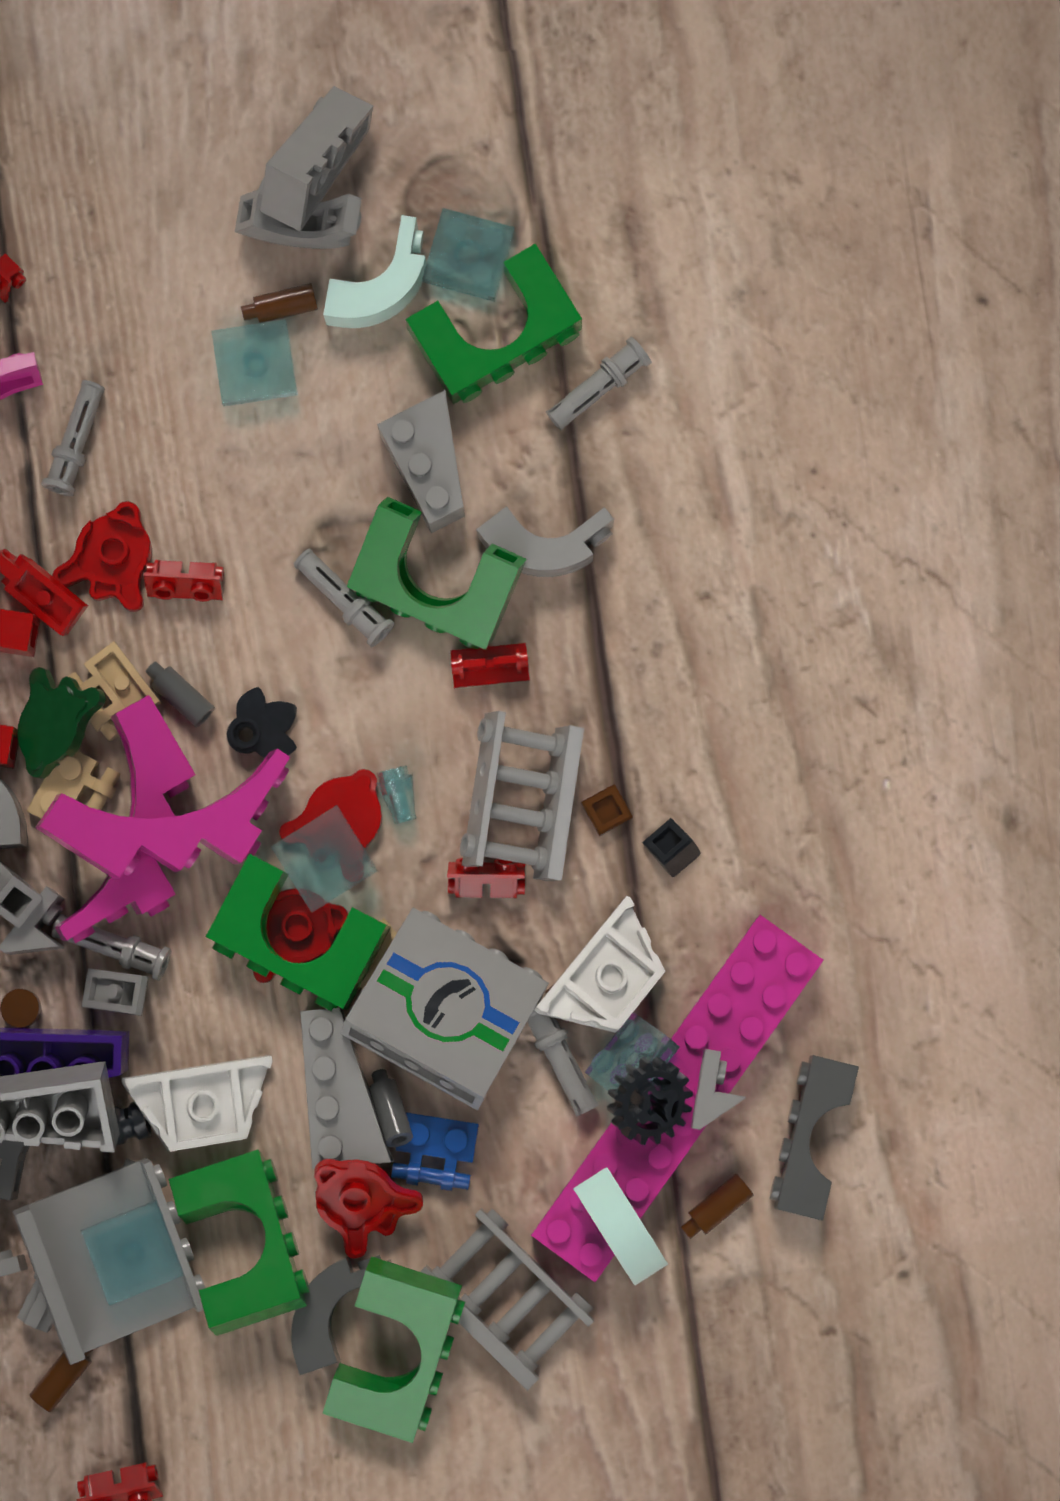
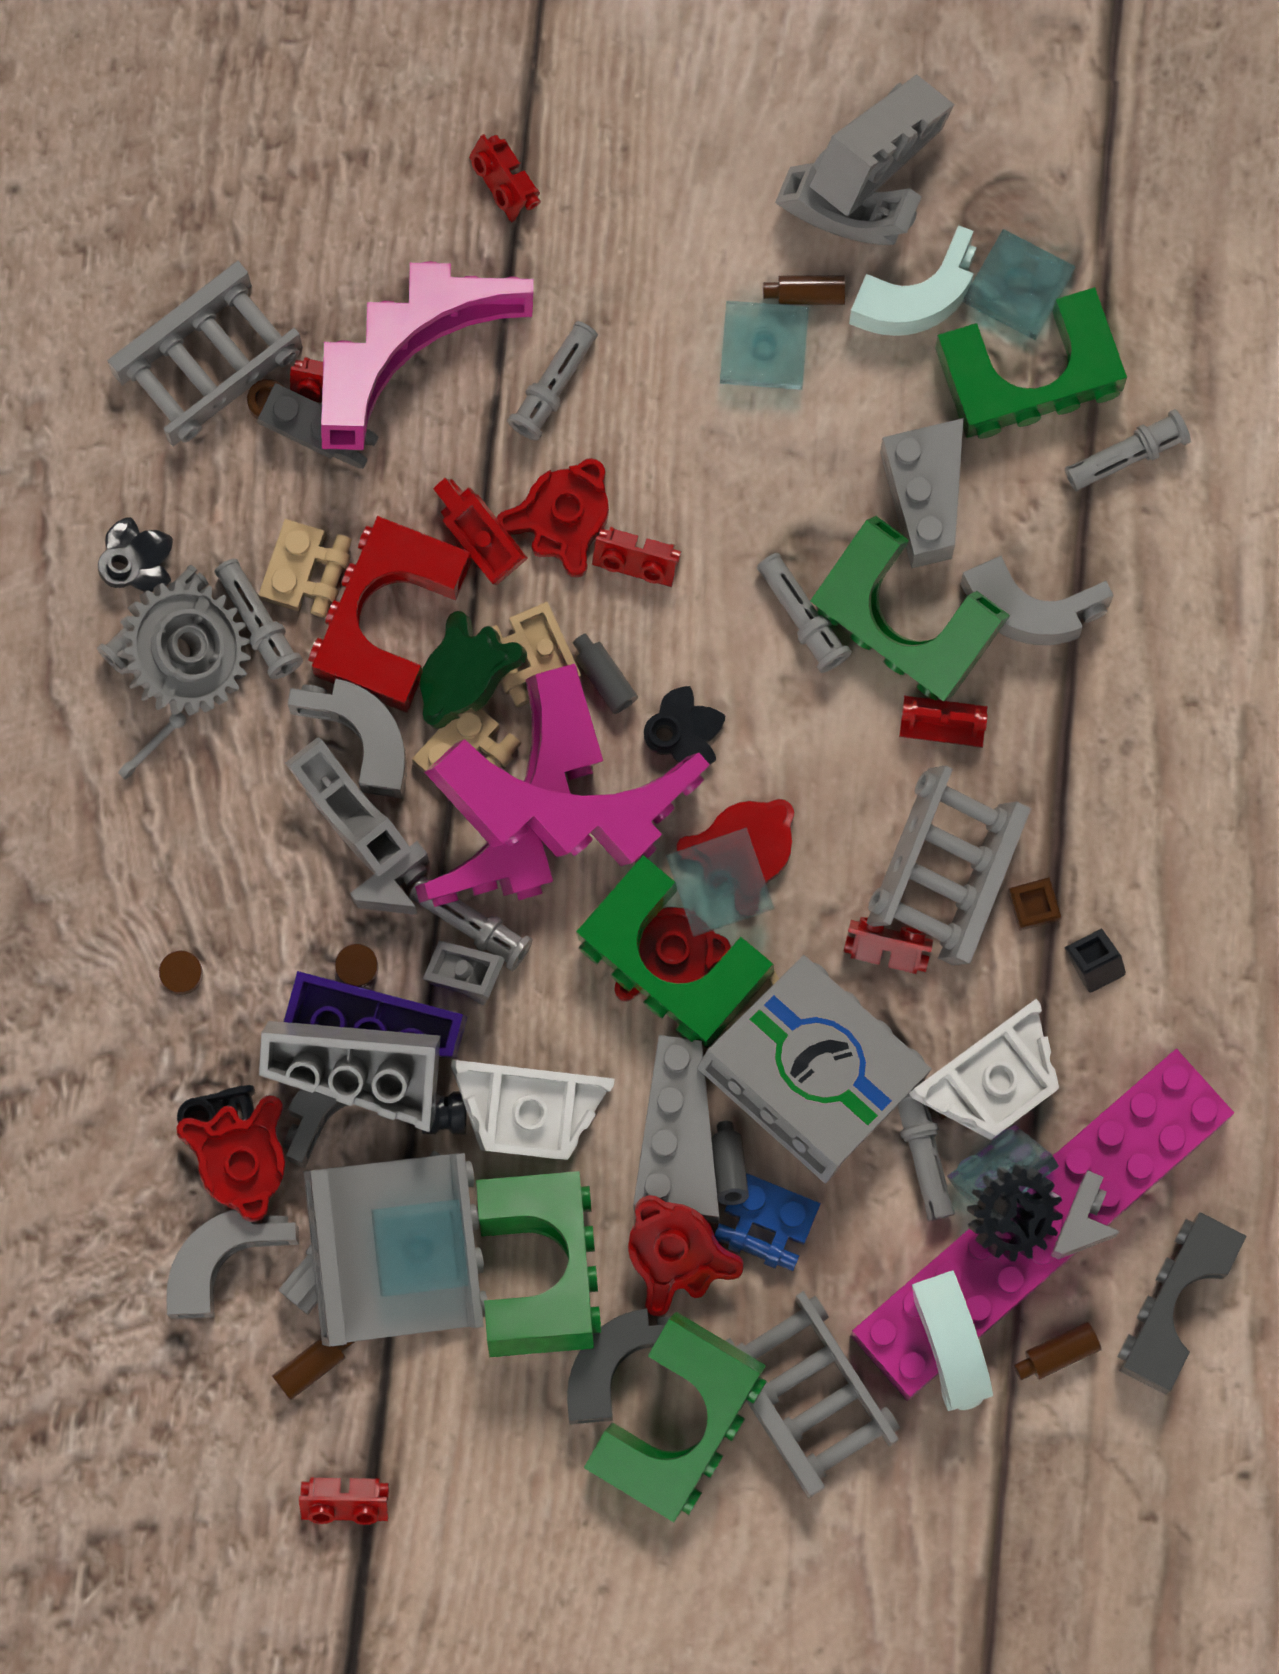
camera: 10 degrees right, 5 degrees down
clear light blue cone [376,765,417,824] -> none

